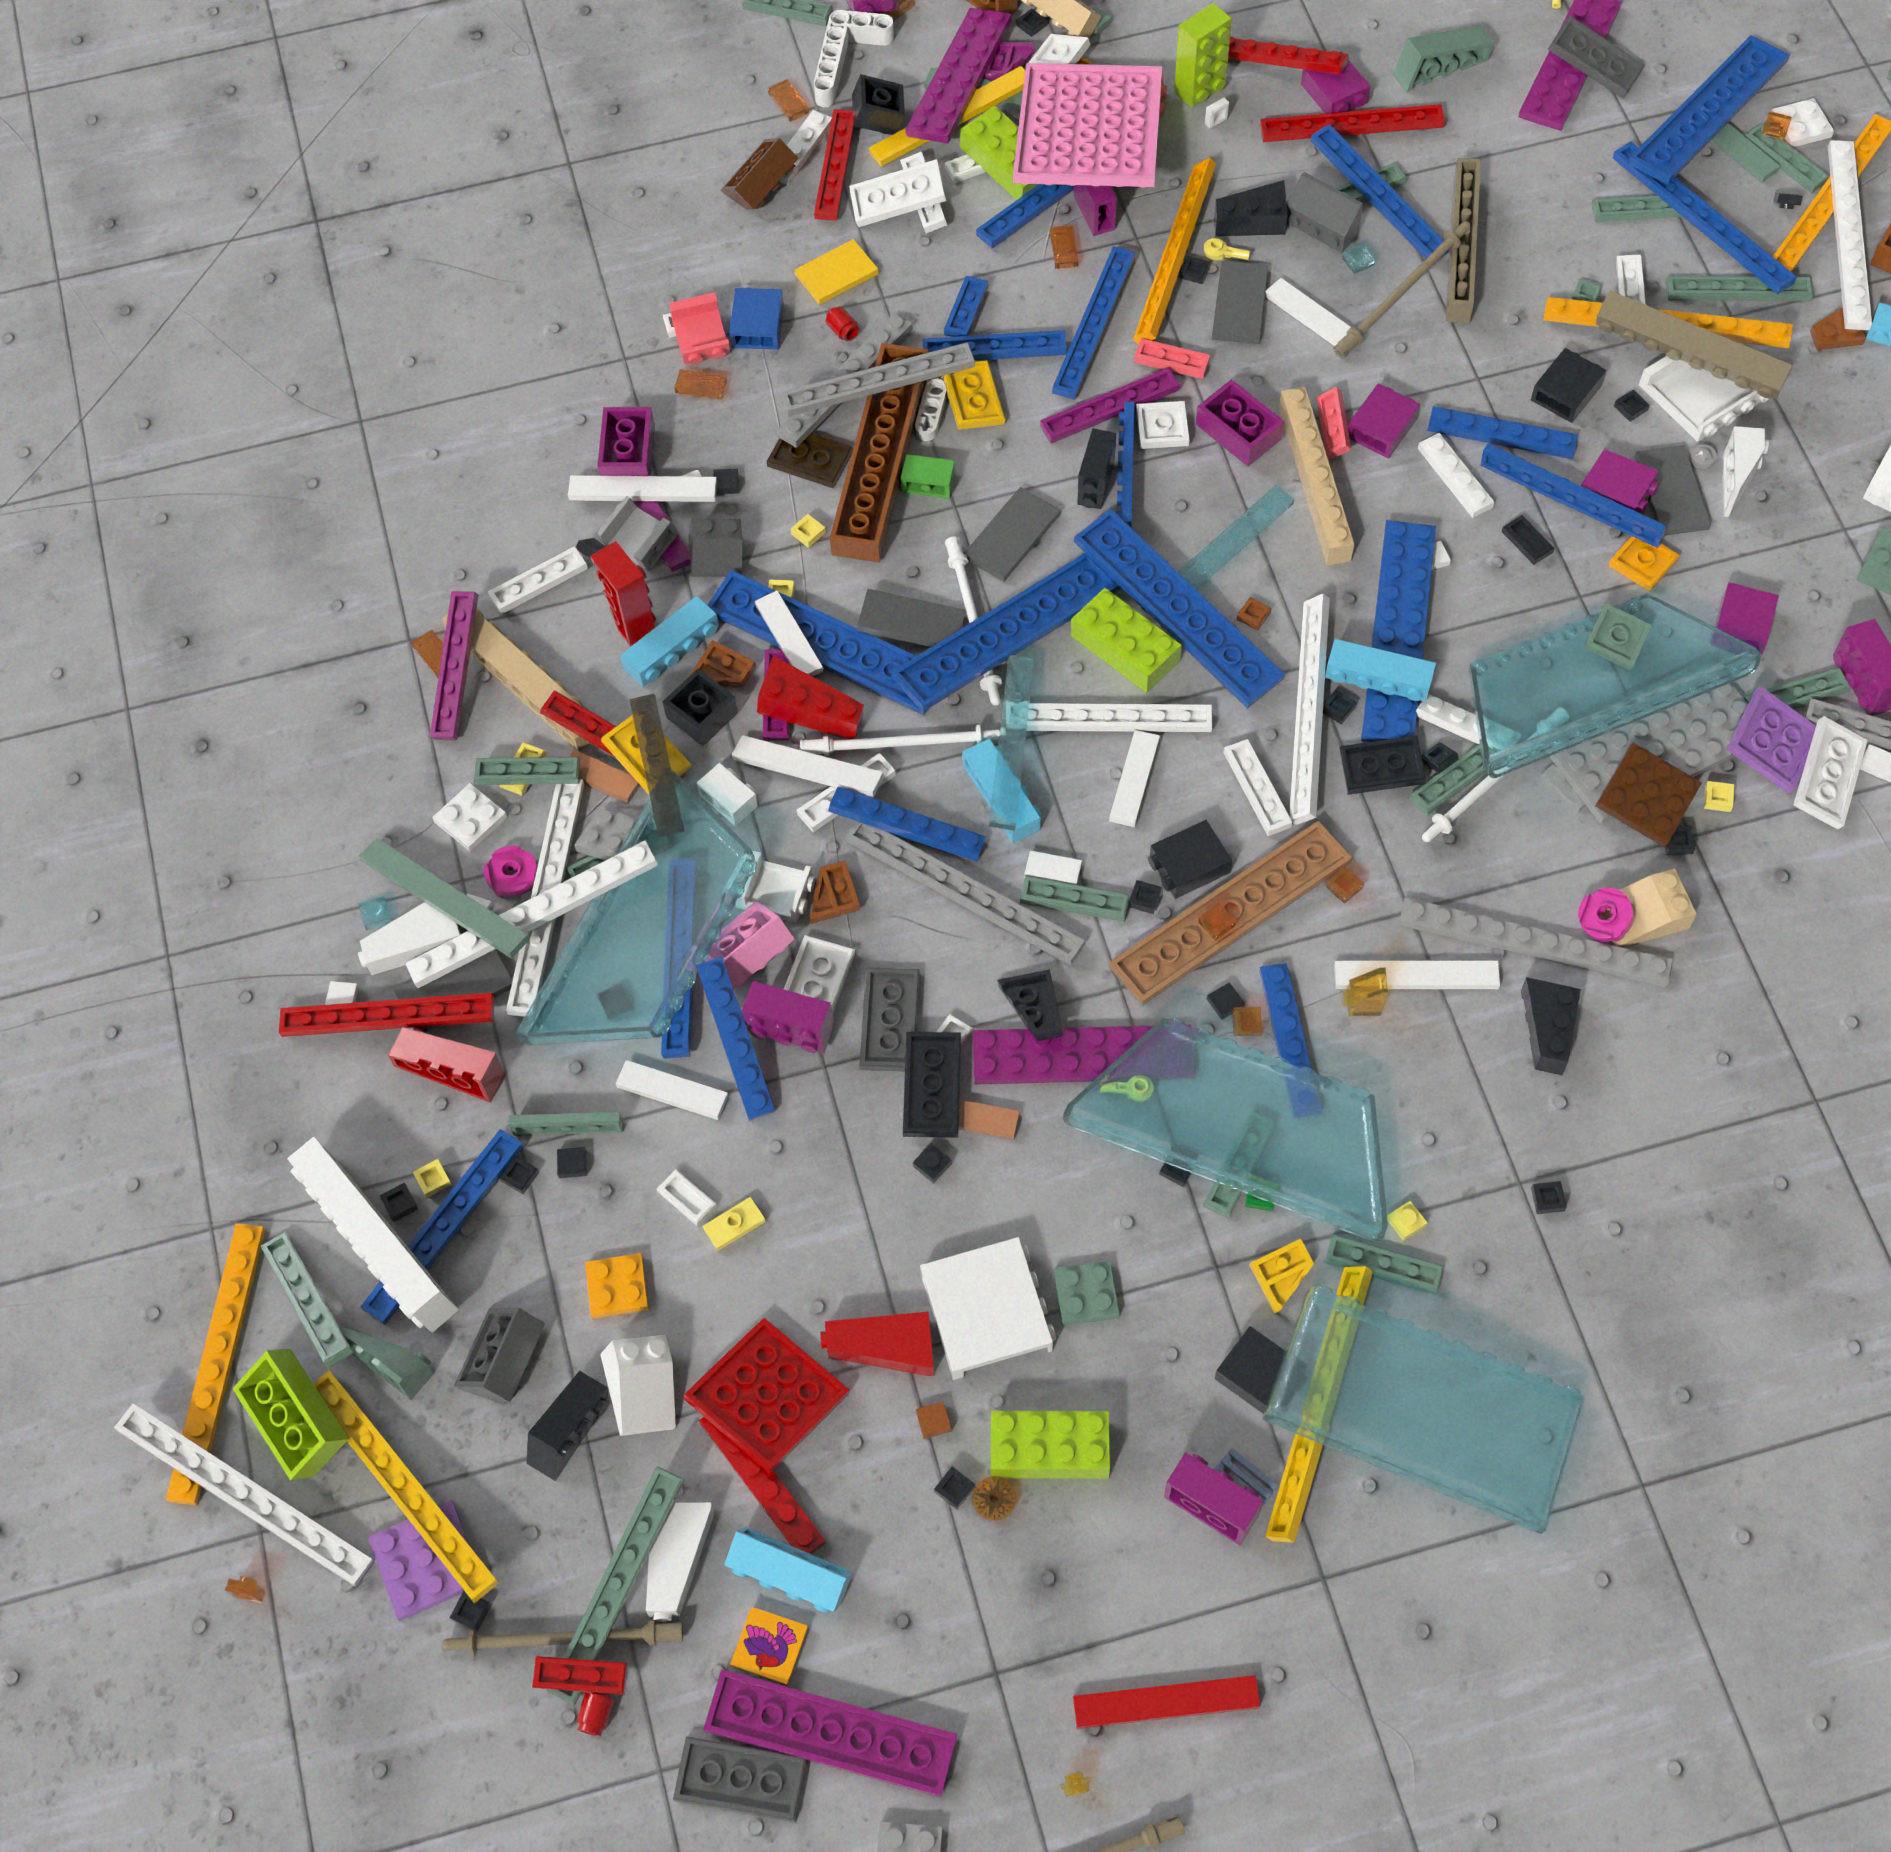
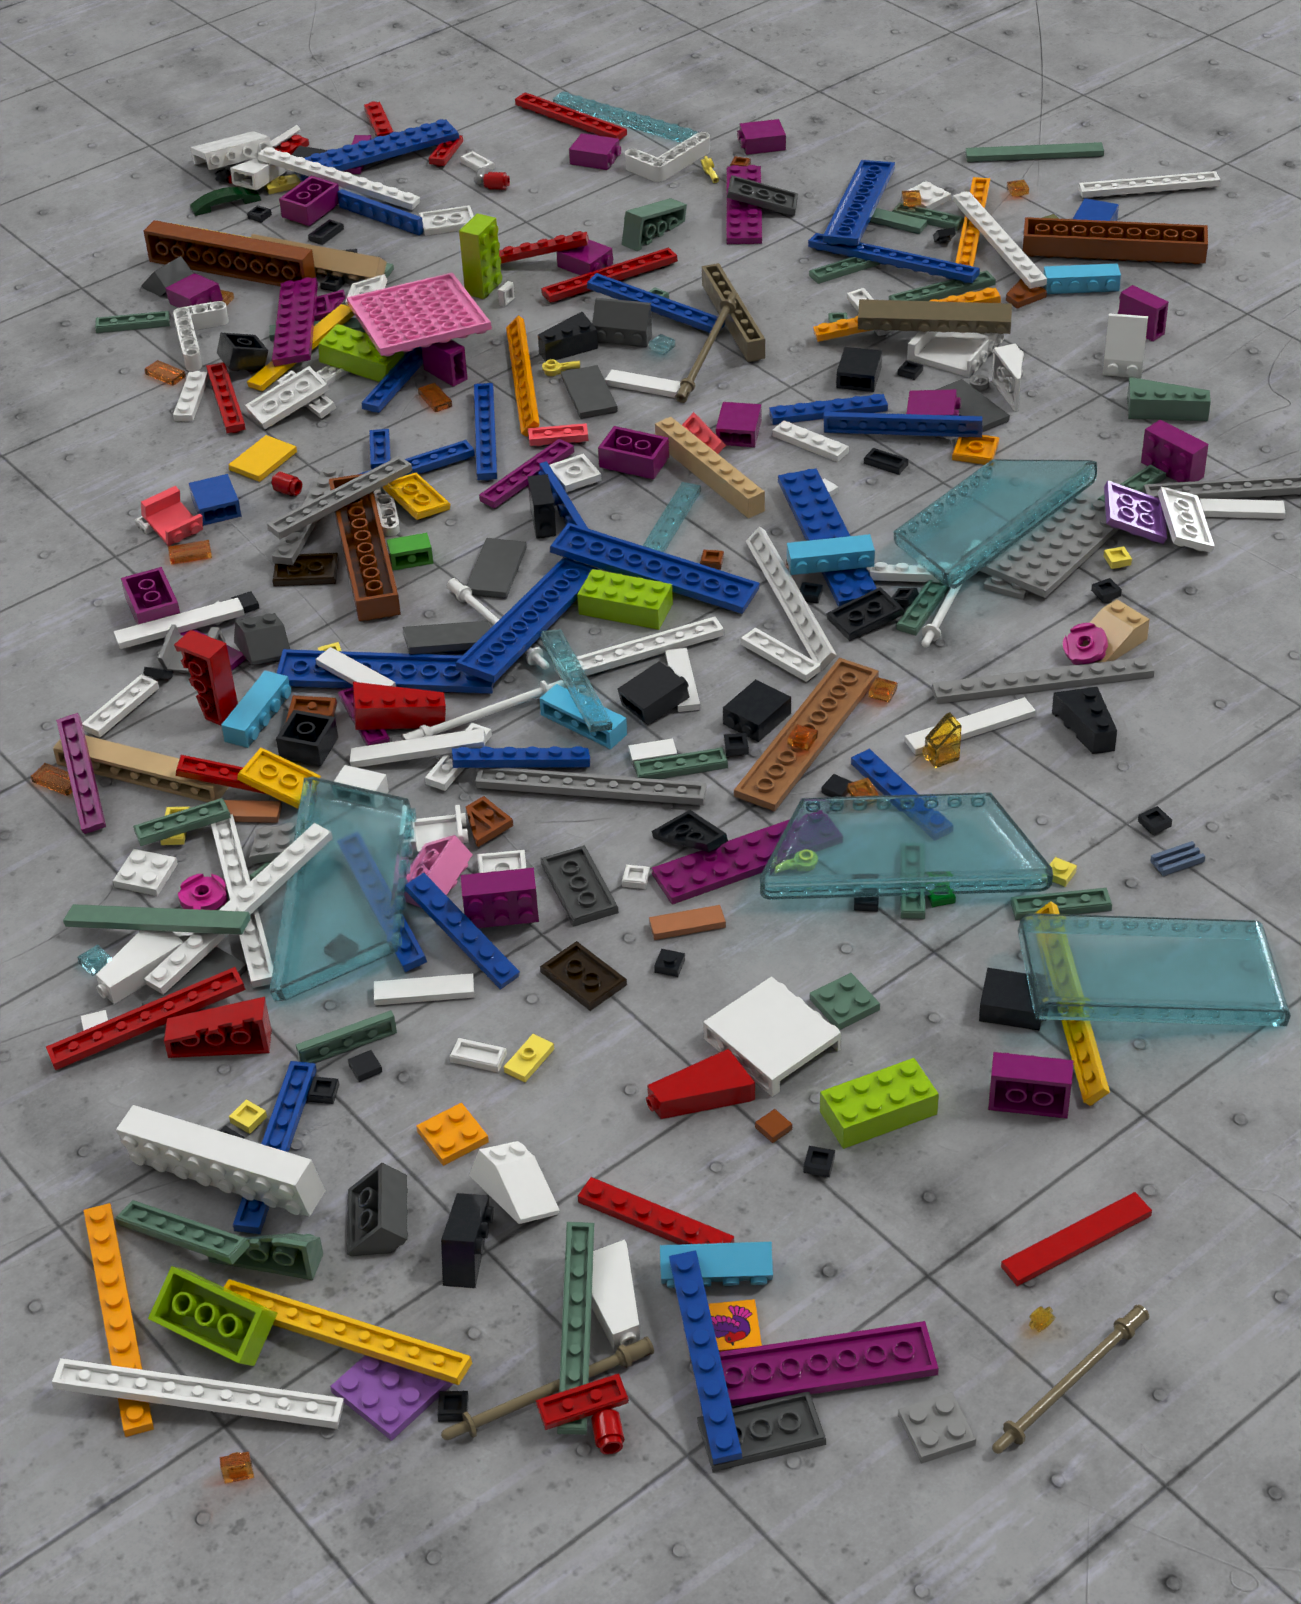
camera: 25 degrees left, 20 degrees down
clear smoke plate [629,693,685,838] -> none
red plate [684,1318,849,1474] -> none
reddish brown slope [721,138,798,210] -> none
light yellow plate [791,514,826,548] -> none
black tile [903,1032,961,1138] -> none
clear orange piece [972,1476,1016,1521] -> none
black tile [1180,256,1210,284] -> none
yellow wing [1249,1239,1314,1314] -> none
sand green plate [1584,603,1652,670] -> none
reddish brown plate [1595,742,1702,847] -> none
magenta brick [1710,582,1779,658] -> none
none -> dark brown tile [540,941,627,1011]
none -> black brick [617,661,690,725]
none -> blue plate [669,1250,742,1464]
none -> sand blue tile [1150,841,1205,876]

